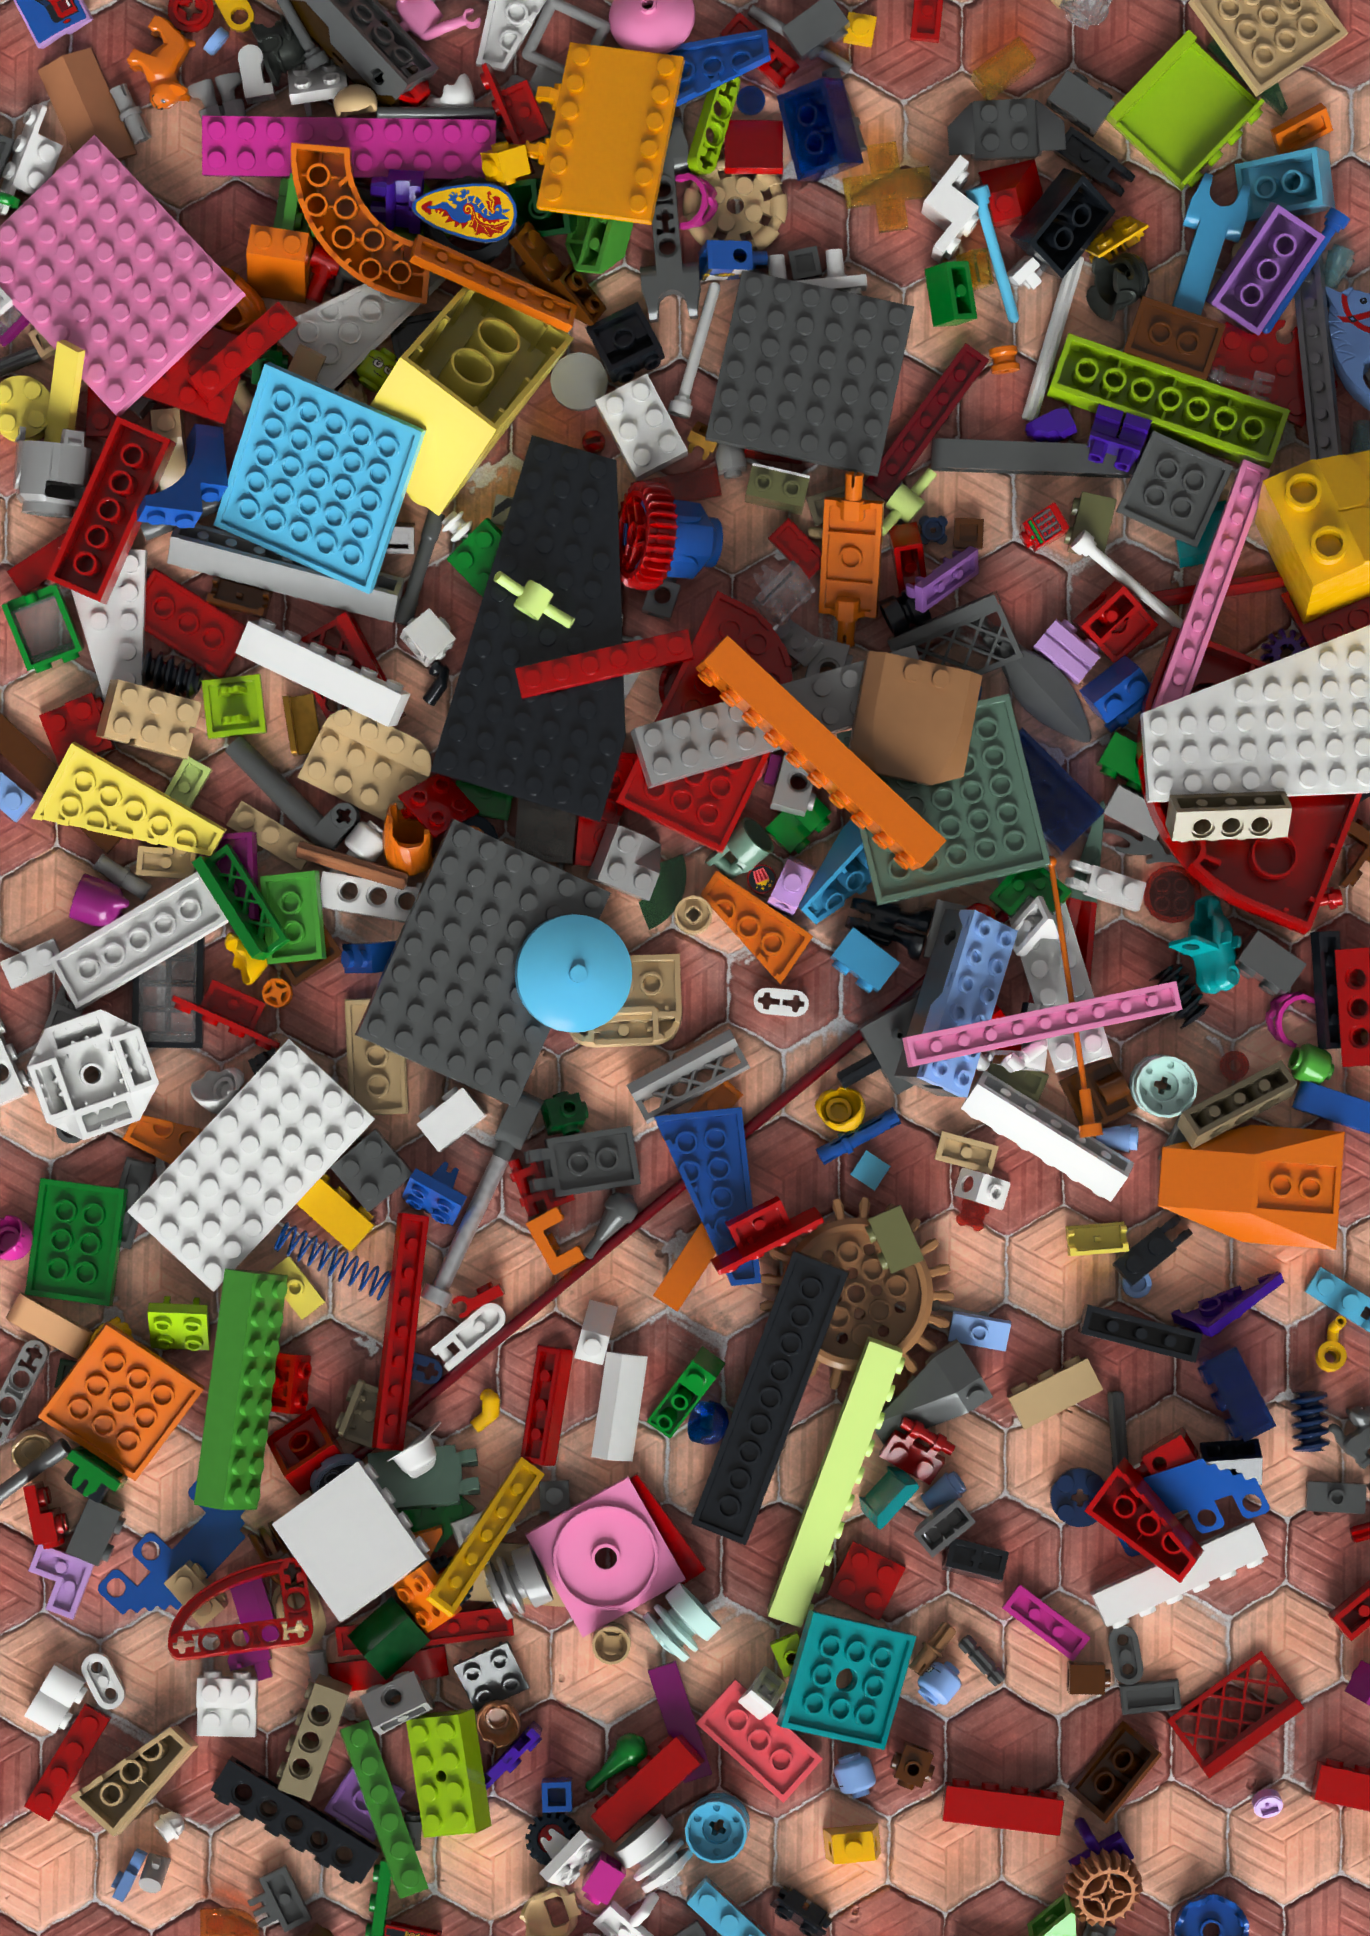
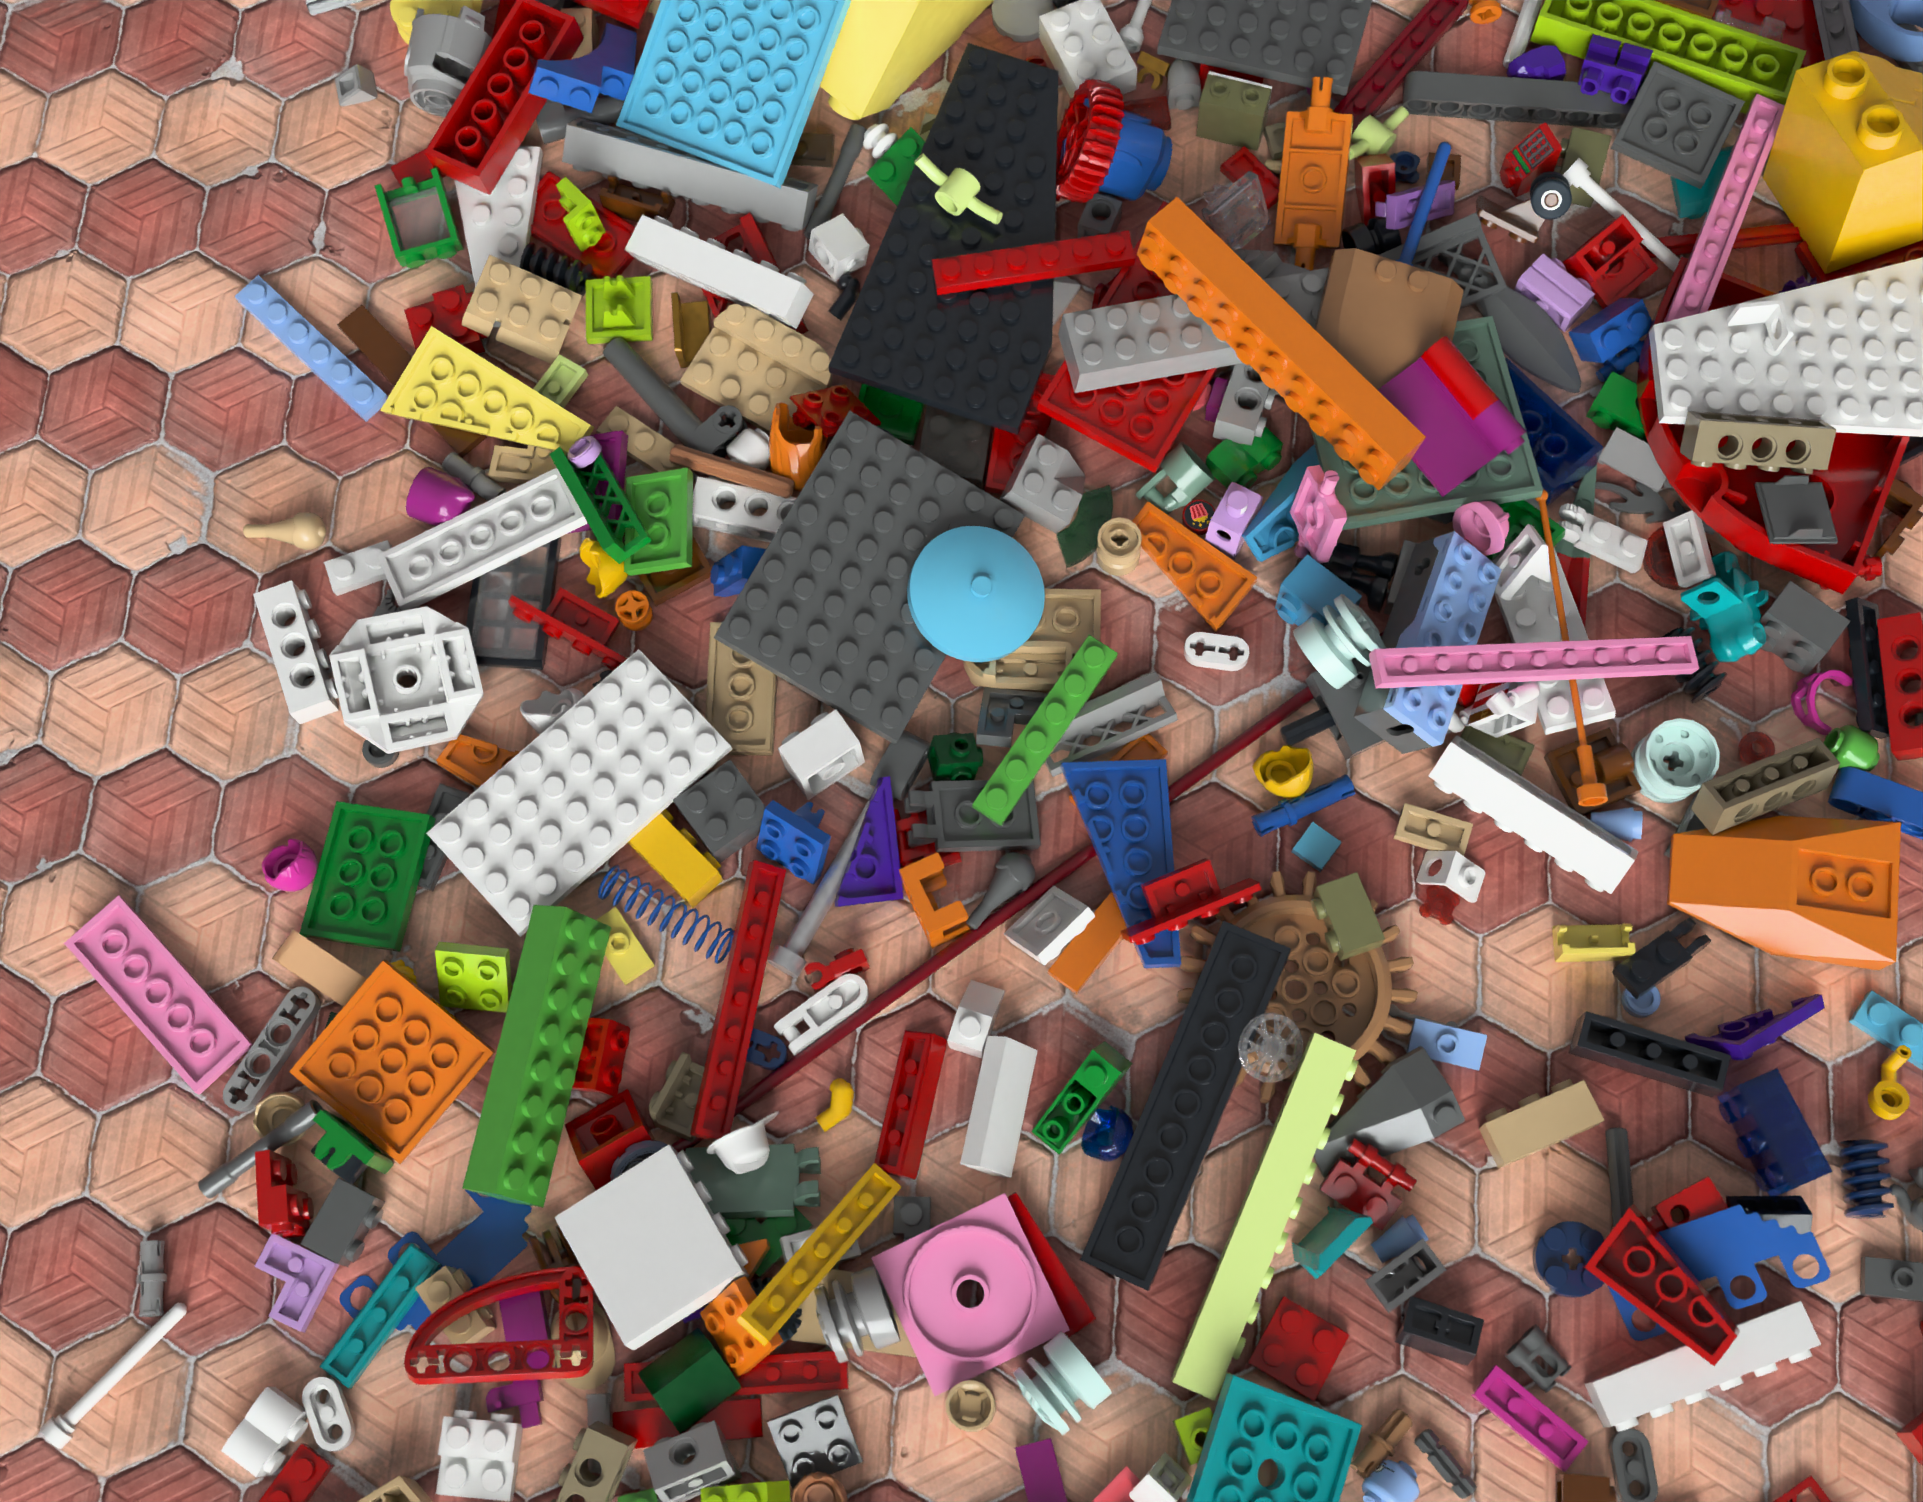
camera: 10 degrees right, 15 degrees down
none -> teal tile [319,1243,442,1389]
none -> lime bracket [556,177,606,252]
none -> lavender tile [567,436,602,469]
none -> dark purple wing [834,776,904,907]
none -> bright green plate [972,635,1118,826]
none -> dark grey plate [976,687,1049,748]
none -> white plate [1004,885,1095,966]
none -> clear wheel [1238,1013,1303,1083]
none -> bright pink plate [1290,465,1347,564]
none -> light aqua wheel [1293,594,1386,689]
none -> magenta door [1378,335,1526,497]
none -> blue piece [1395,142,1451,266]
none -> bright pink piece [1453,501,1510,556]
none -> plate [1476,171,1572,244]
none -> dark grey piece [1505,1324,1572,1393]
none -> white plate [1663,510,1716,588]
none -> white bracket [1726,299,1793,351]
none -> dark grey piece [1754,476,1838,544]

